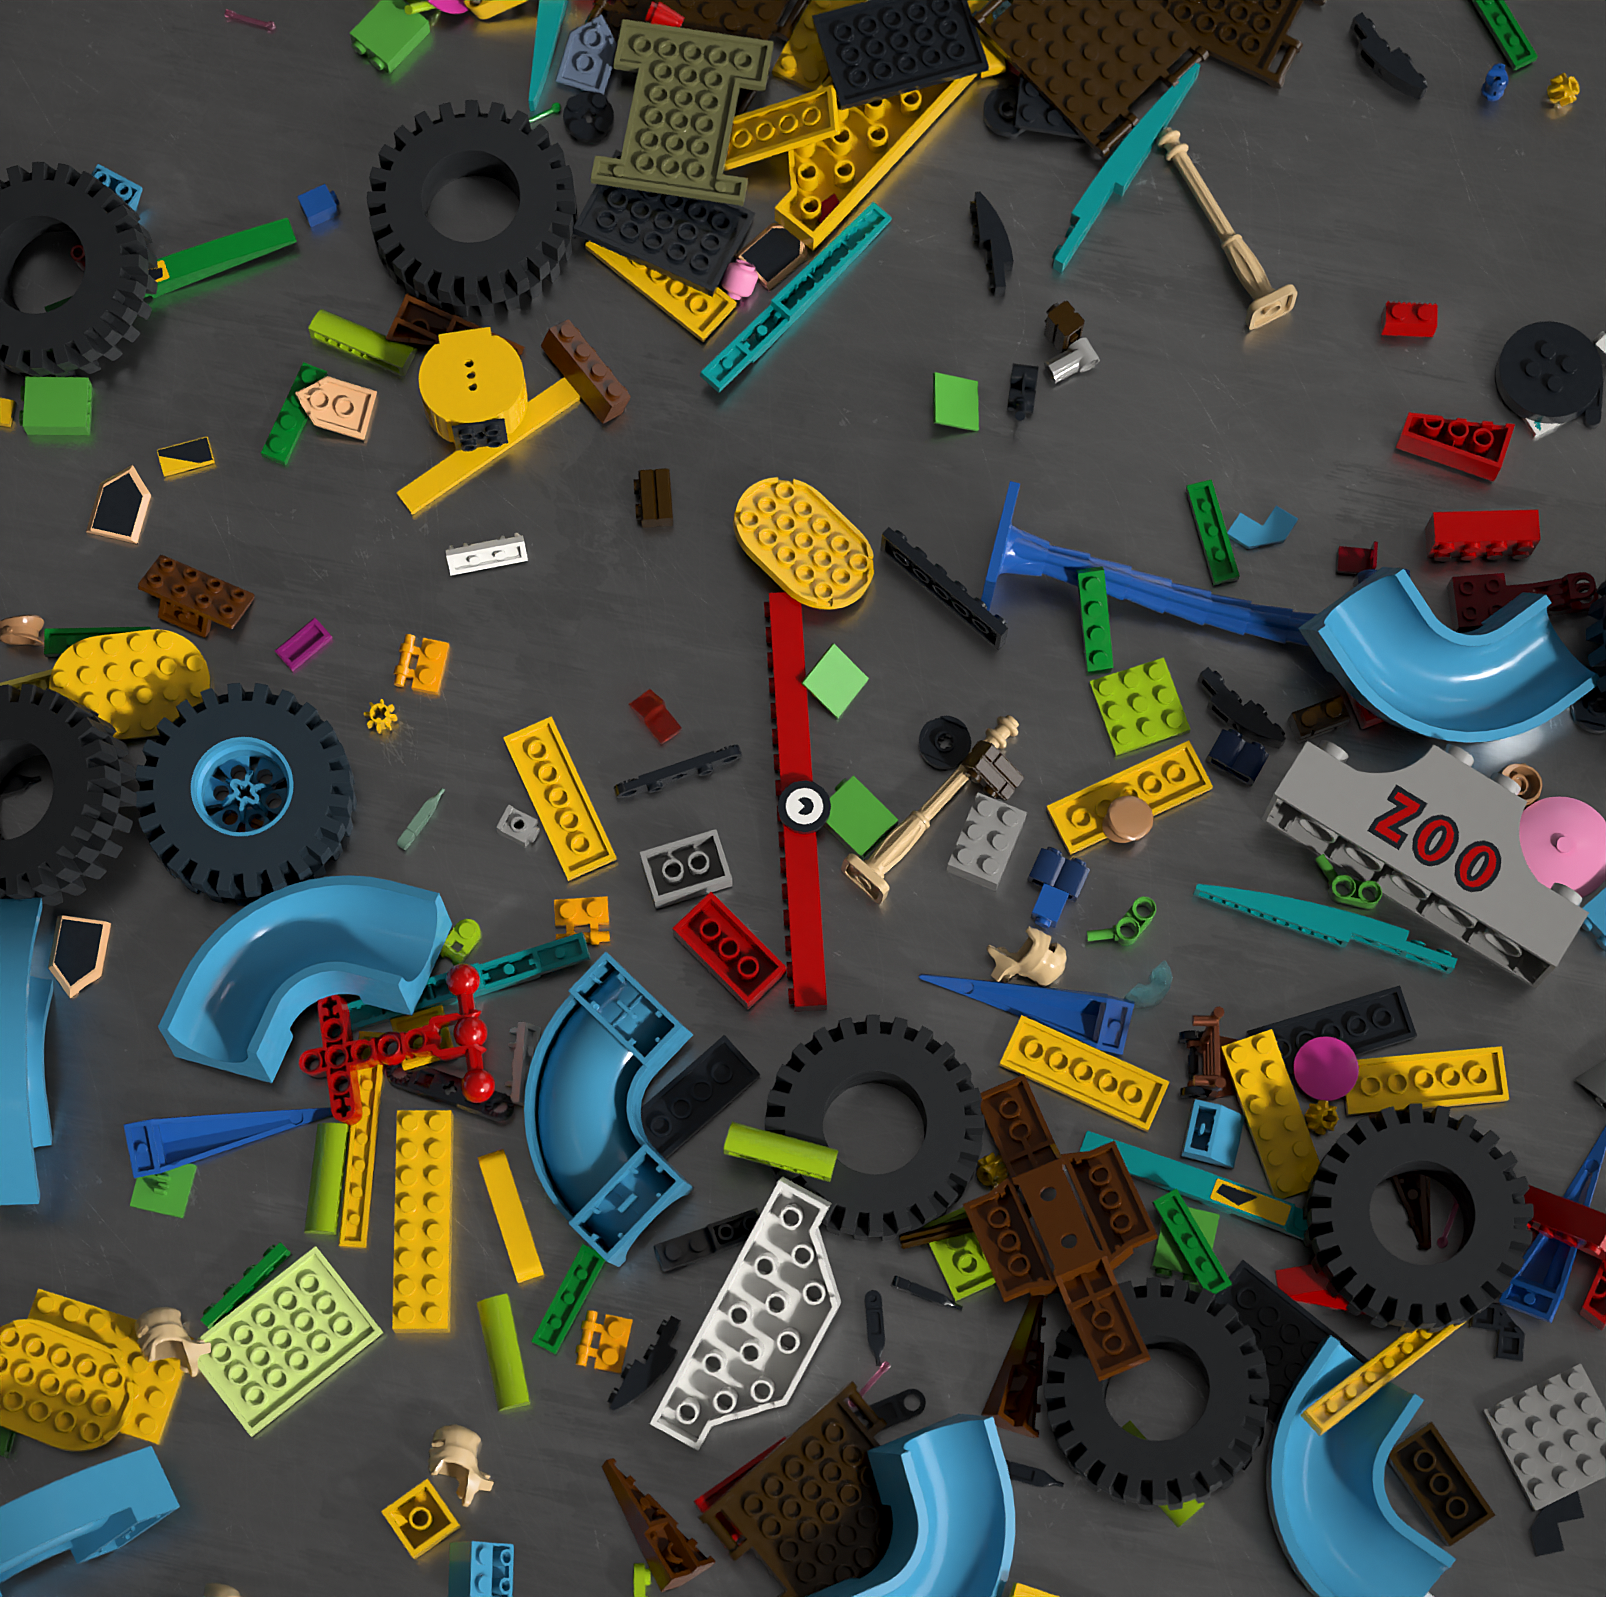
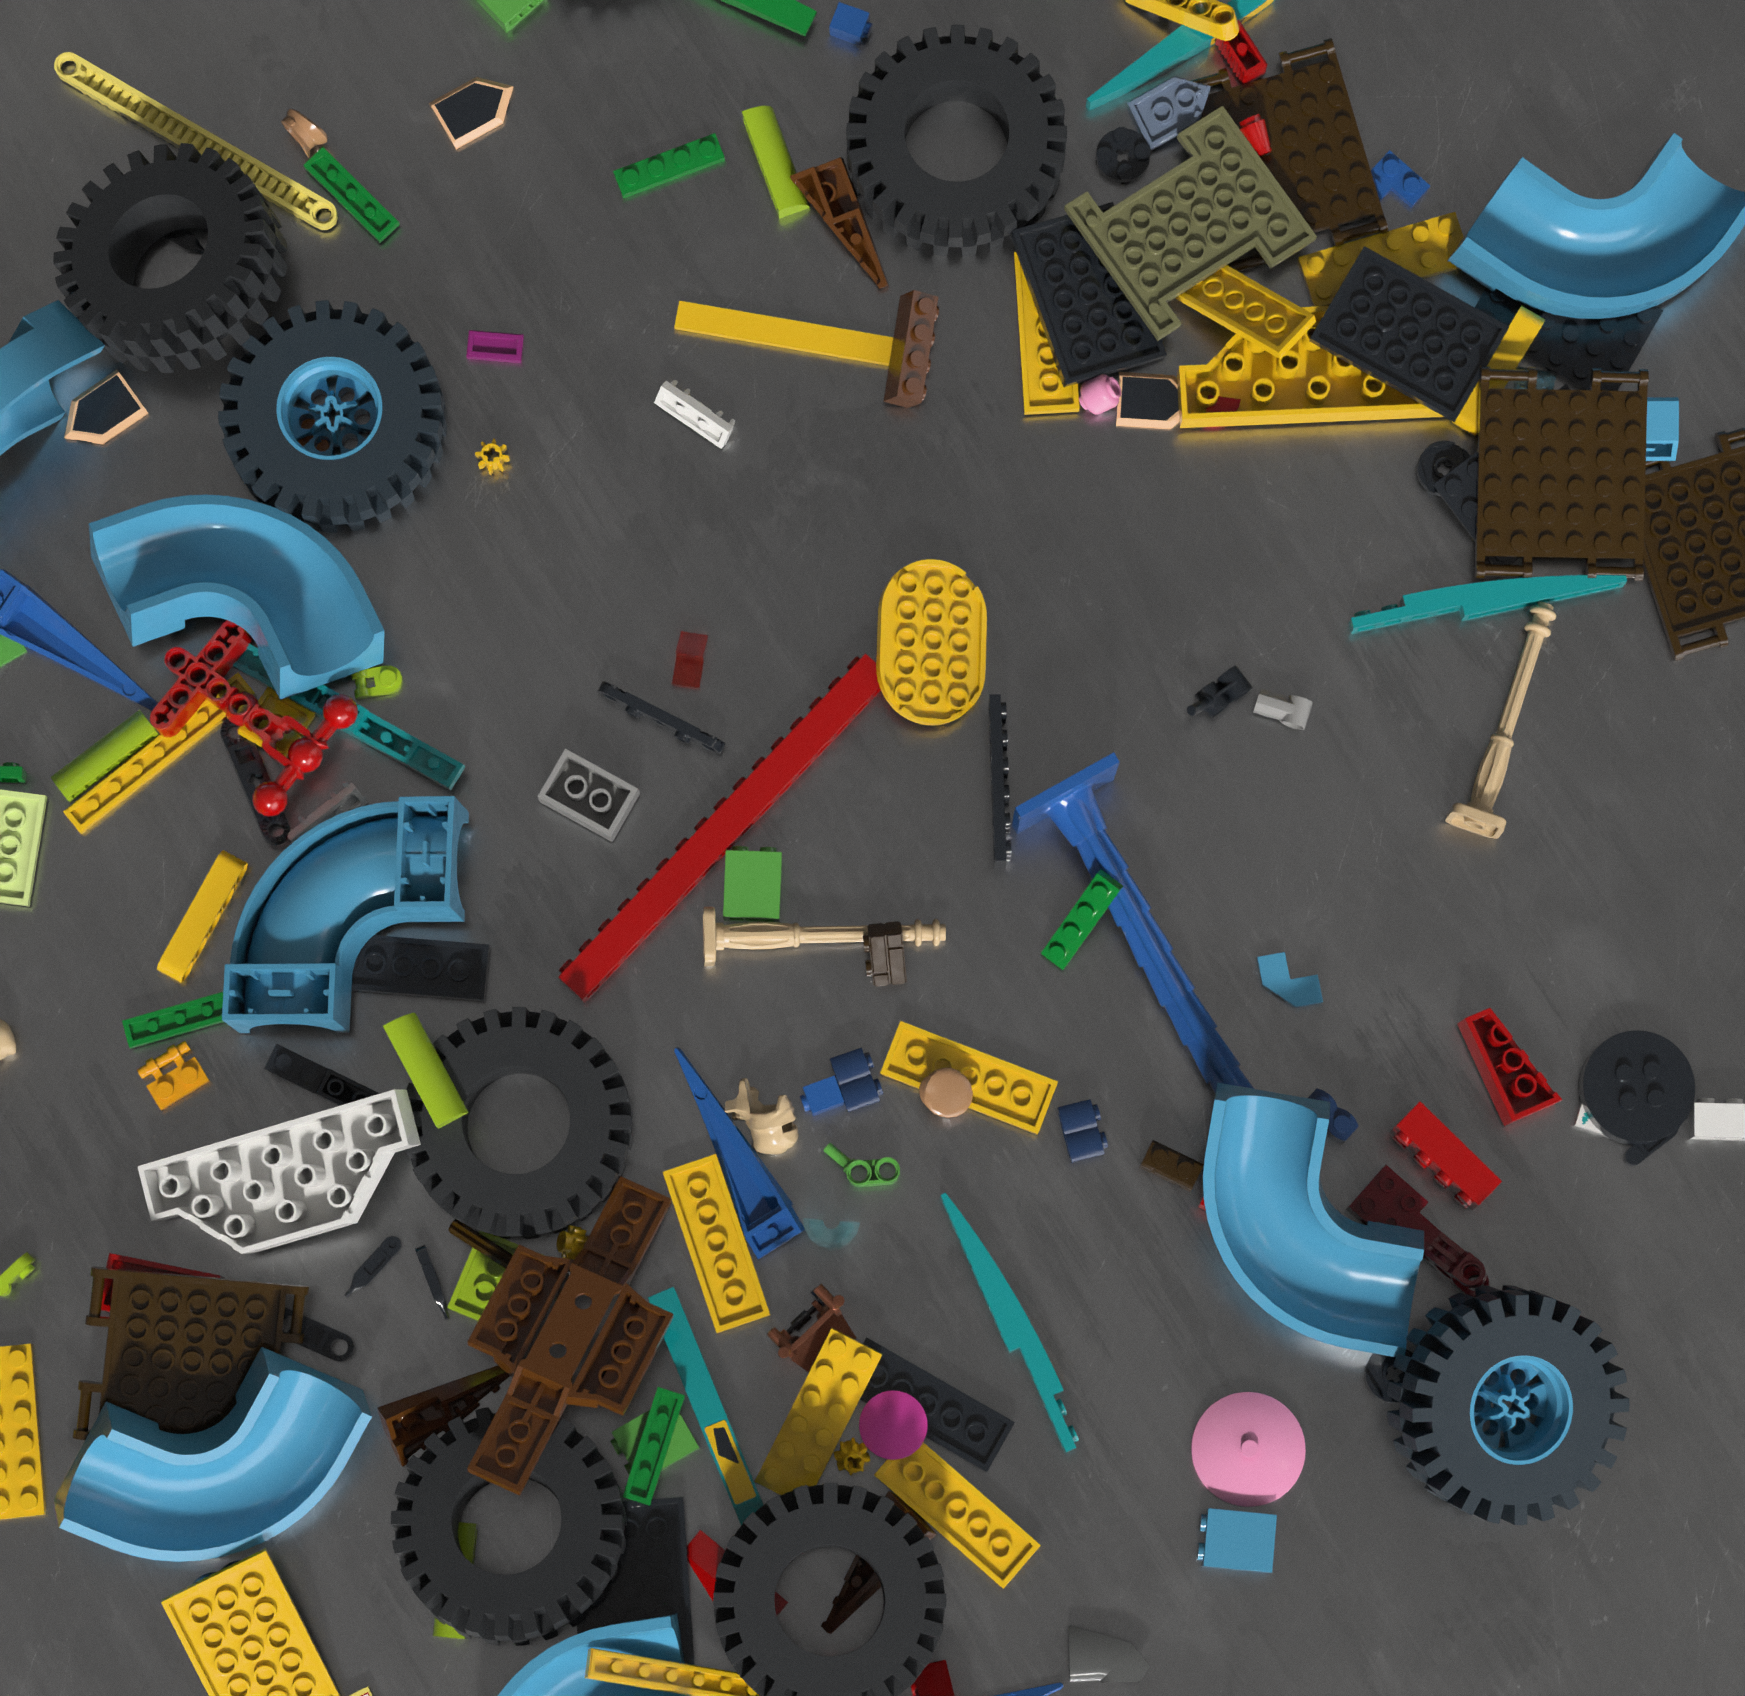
camera: 50 degrees right, 5 degrees up
yellow plate [49,629,210,741] -> none
reddish brown bracket [138,555,255,638] -> none
tile [157,437,215,477] -> none
light nougat tile [295,376,377,440] -> none
yellow brick [392,1110,454,1333] -> none
light orange plate [393,634,450,695] -> none
sand green piece [396,787,445,850] -> none
yellow piece [419,327,528,452] -> none
lime brick [477,1293,530,1411] -> none
light grey brick [496,804,540,848] -> none
yellow plate [503,716,617,881] -> none
green hinge [529,102,561,123] -> none
light orange plate [554,896,610,945] -> none
reddish brown wedge [601,1458,716,1592] -> none
black slope [607,1315,681,1413] -> none
dark brown brick [633,468,673,528] -> none
red brick [672,892,786,1010] -> none
teal slope [700,202,892,393] -> none
black tile [778,780,831,834] -> none
piece [801,643,869,718] -> none
clear pink hinge [849,1361,891,1407] -> none
black plate [918,716,972,770] -> none
bright green piece [933,372,979,431] -> none
light grey brick [946,793,1027,891] -> none
black slope [970,191,1014,297] -> none
black piece [1005,1460,1064,1488] -> none
dark brown brick [1044,301,1085,353] -> none
lime plate [1089,657,1191,756] -> none
dark azure slope [1180,1099,1245,1169] -> none
green plate [1186,479,1240,585] -> none
black slope [1198,667,1286,749] -> none
light grey brick [1261,740,1589,988] -> none
bright green beam [1315,854,1382,909] -> none
dark red bracket [1337,541,1378,574] -> none
red brick [1381,301,1438,337] -> none
clear pink hinge [1436,1197,1459,1248] -> none
medium nougat piece [1498,763,1542,809] -> none

